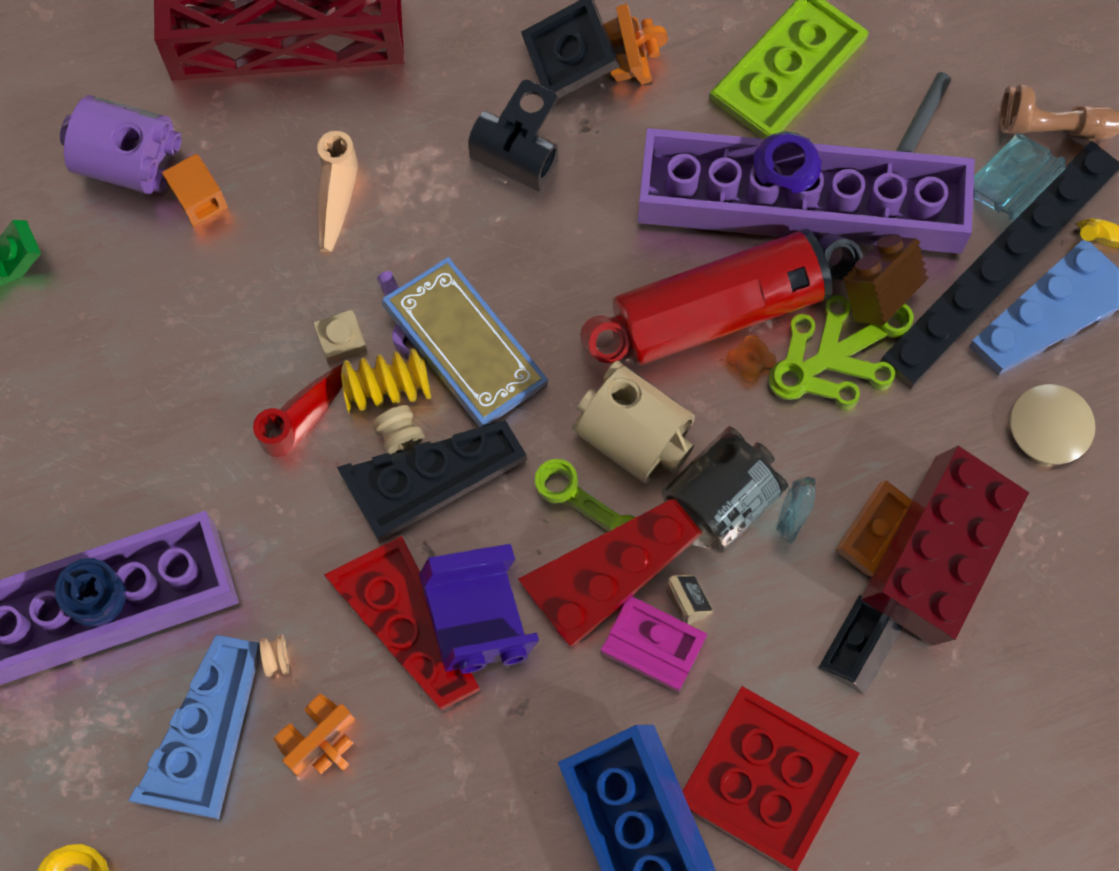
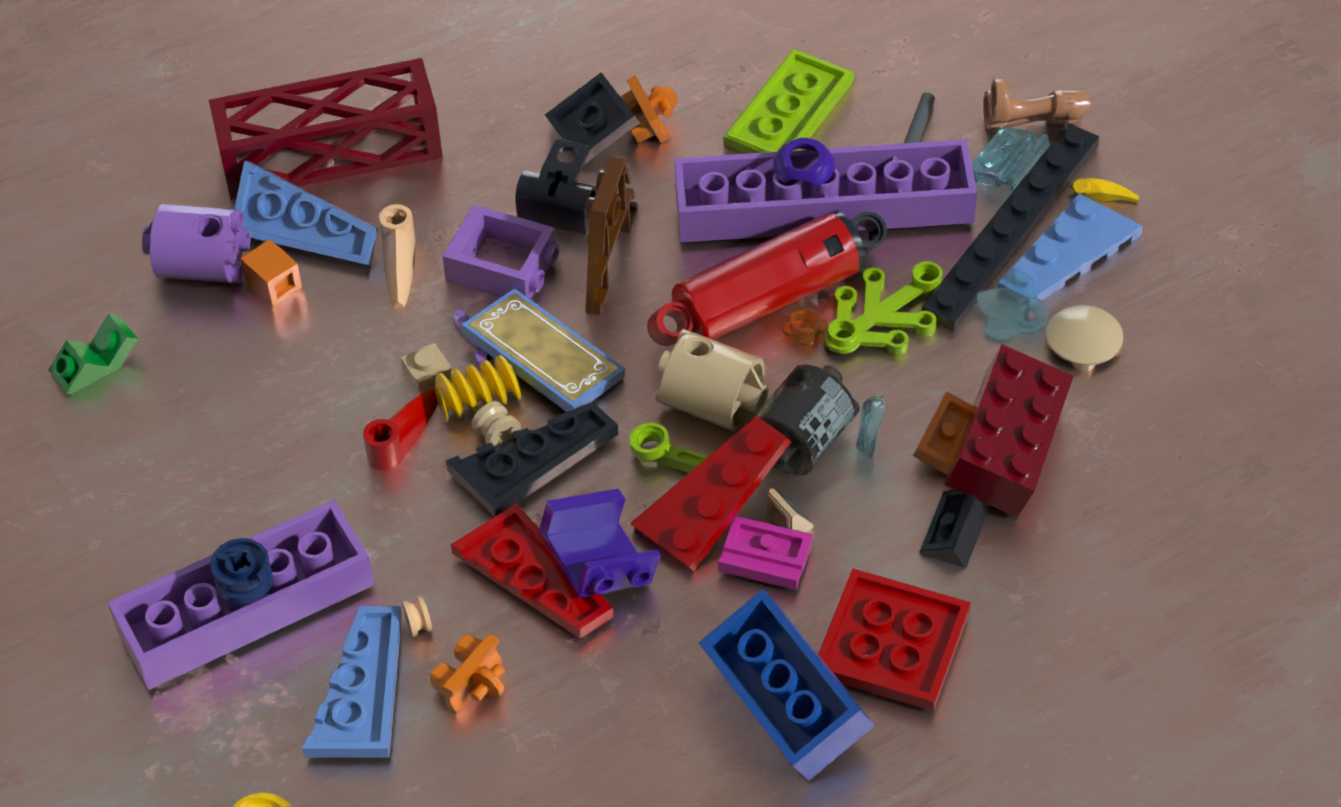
camera: 10 degrees left, 20 degrees down
reddish brown brick [843,234,929,325] -> none
none -> medium blue wing [235,161,378,265]
none -> medium lavender window [442,204,560,299]
none -> reddish brown wing [585,156,638,315]
none -> clear light blue plate [976,268,1049,341]

